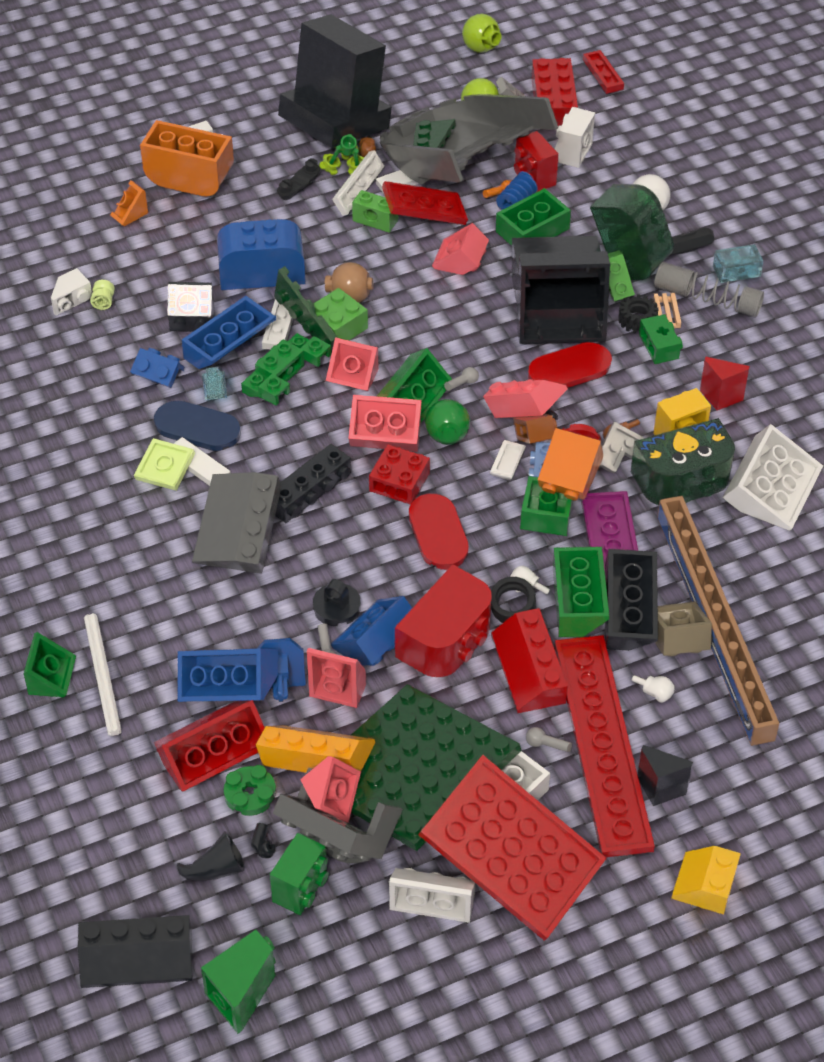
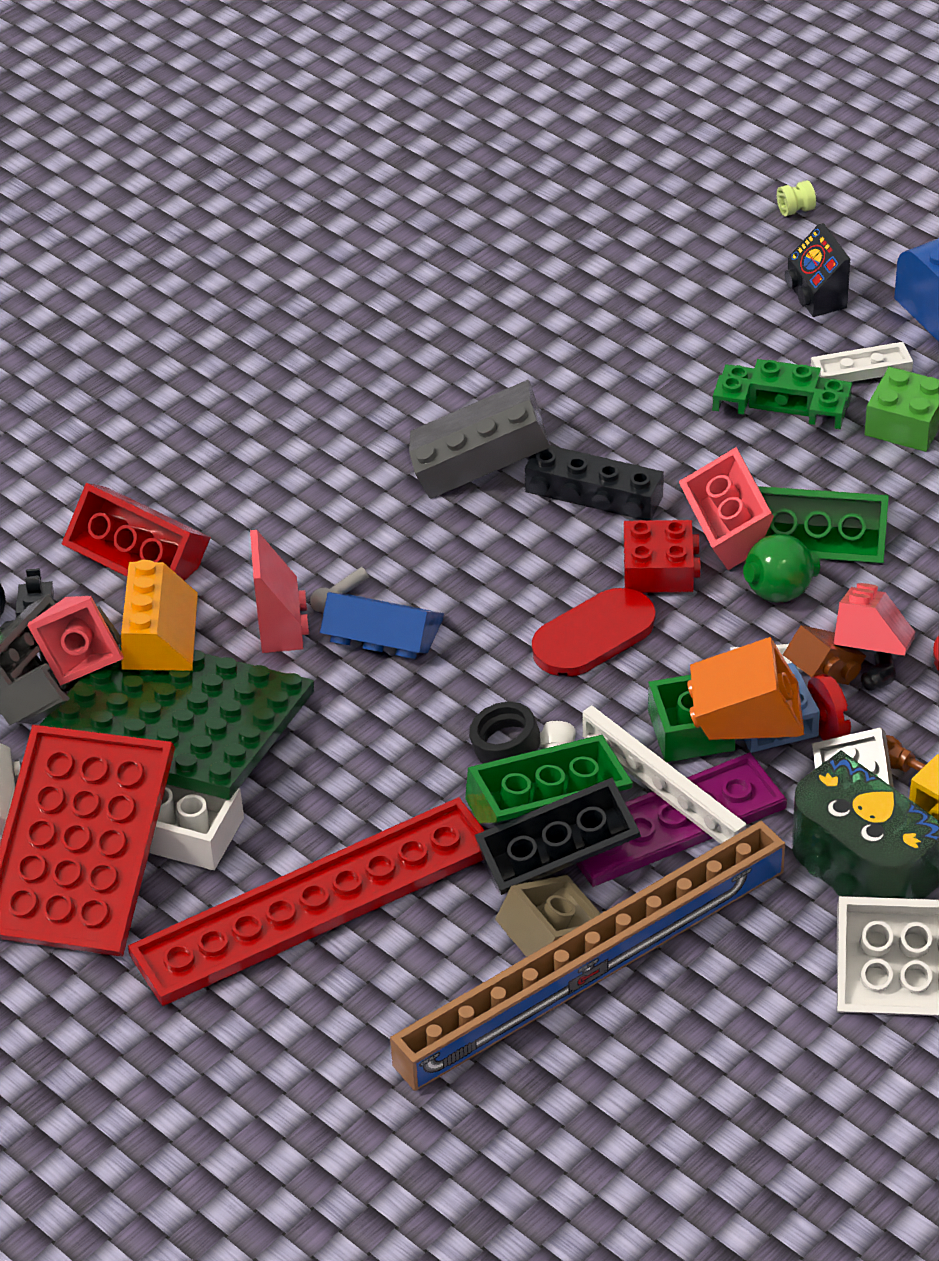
camera: 70 degrees right, 5 degrees down
green slope [24,632,76,698] -> none
white slope [51,268,92,315] -> none
white axle [84,613,121,736] -> none
blue bracket [130,348,185,388] -> none
yellowish green tile [134,438,195,491] -> none
dark blue tile [154,401,241,451] -> none
white tile [174,437,231,486] -> none
blue slope [178,648,278,702] -> none
blue slope [182,296,276,369] -> none
clear light blue slope [202,367,227,400] -> none
green plate [224,765,276,816] -> none
blue piece [256,638,306,702] -> none
dark green wing [274,266,338,353] -> none
black tile [313,579,361,627] -> none
coral slope [326,338,379,391] -> none
red brick [395,564,492,677] -> none
light grey bar [444,367,479,391] -> none
red slope [491,608,568,713] -> none
light grey bar [526,727,572,752] -> none
white piece [632,675,675,703] -> none
black slope [637,745,693,806] -> none
yellow slope [671,846,741,915] -> none
none -> black plate [15,568,54,618]
none -> white tile [583,705,747,844]

